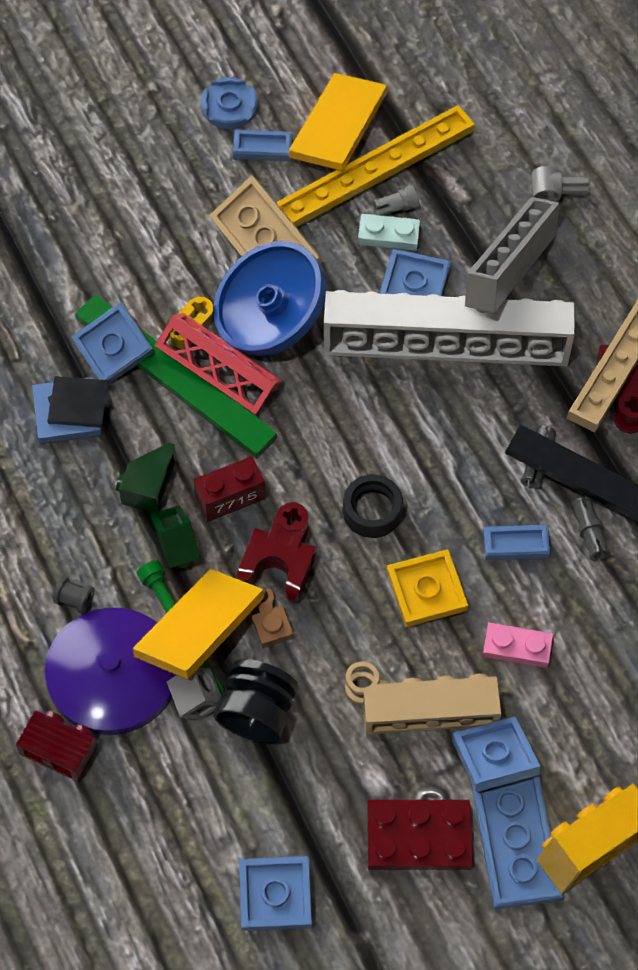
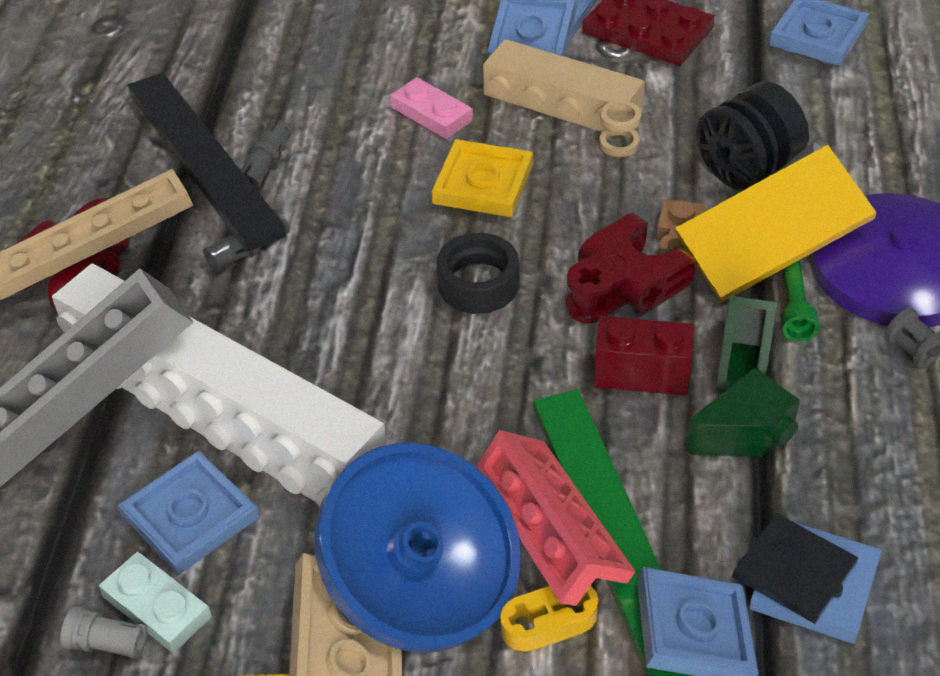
camera: 145 degrees left, 15 degrees down
medium blue tile [483,525,550,560] -> none

